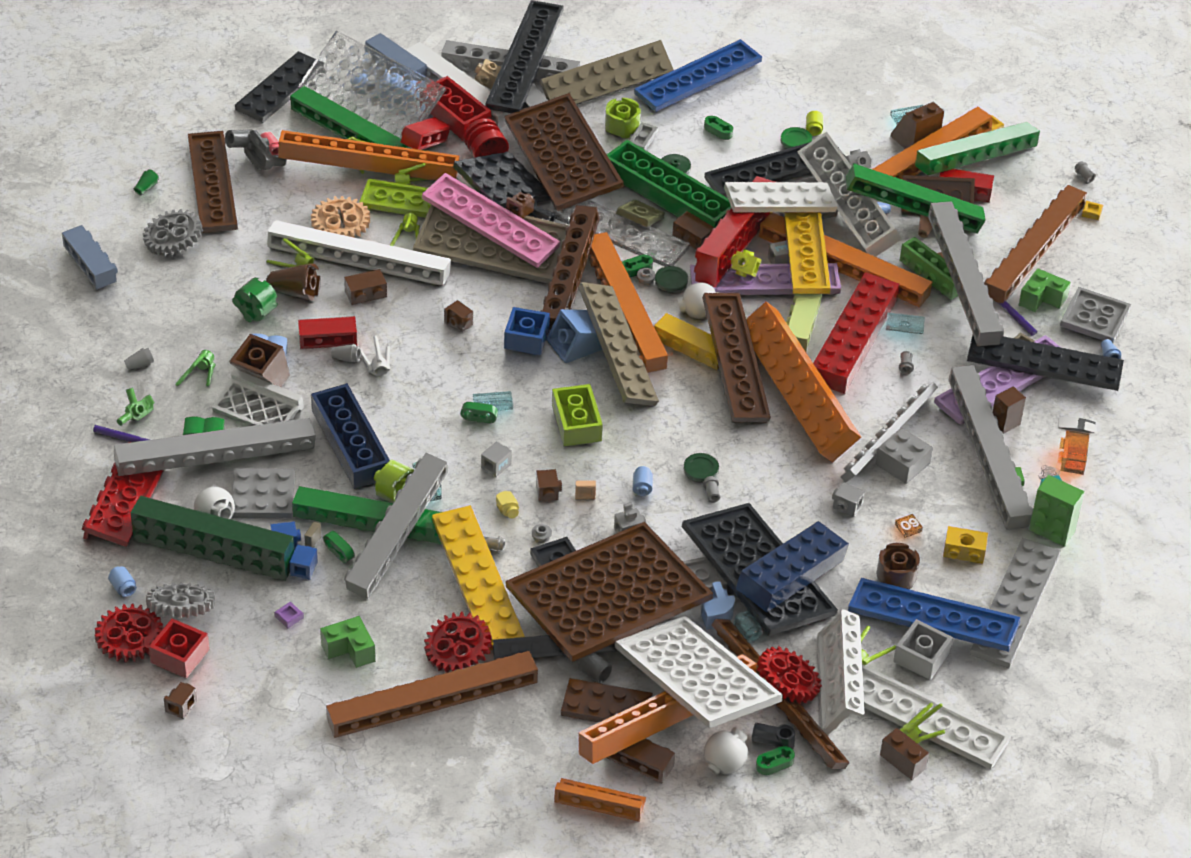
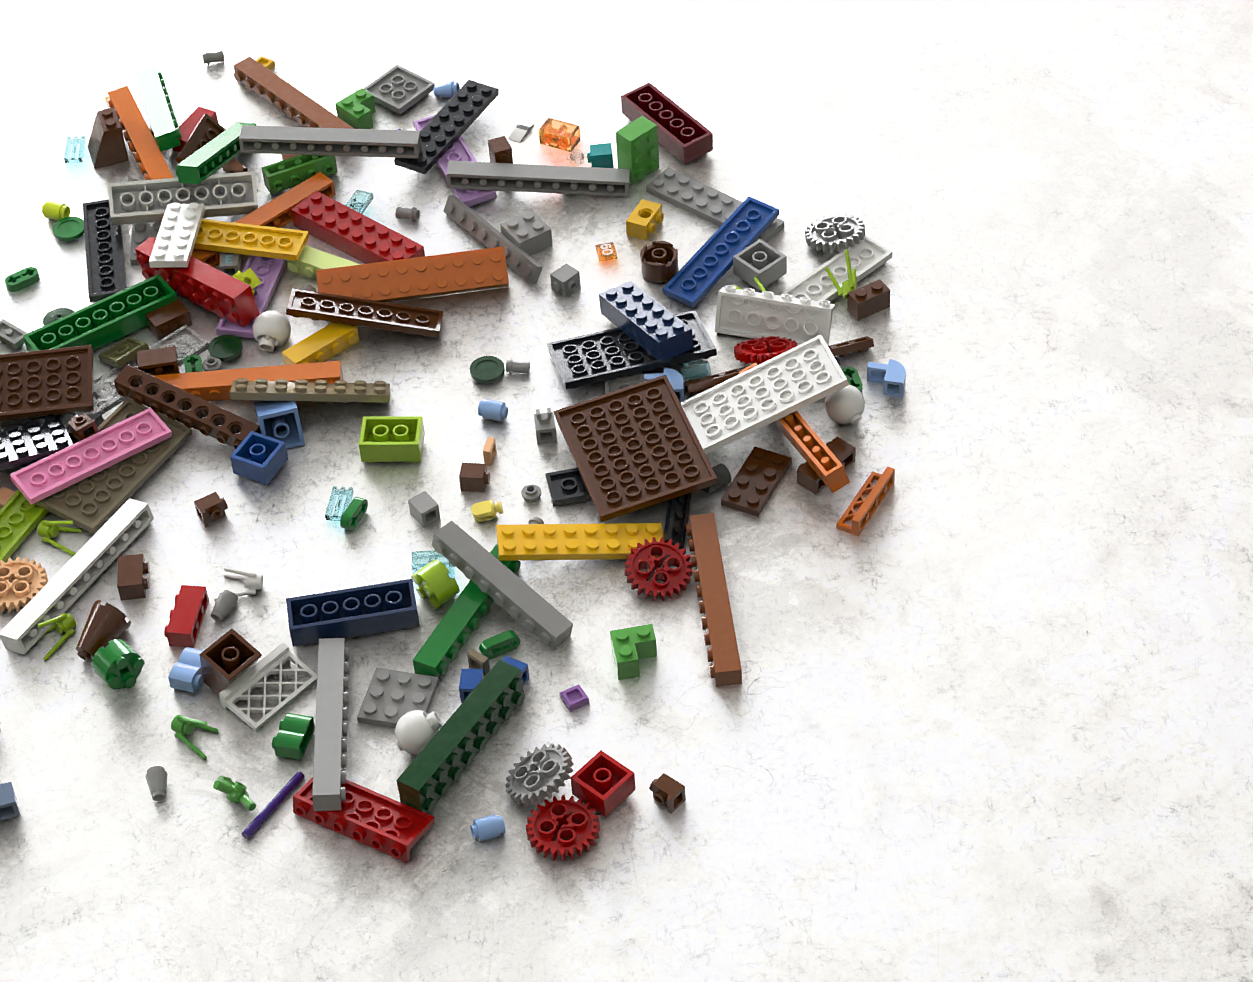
camera: 70 degrees left, 0 degrees up
none -> reddish brown brick [137,346,180,375]
none -> dark red brick [621,82,713,165]
none -> light grey gear [805,213,866,253]
none -> light blue brick [867,359,906,397]

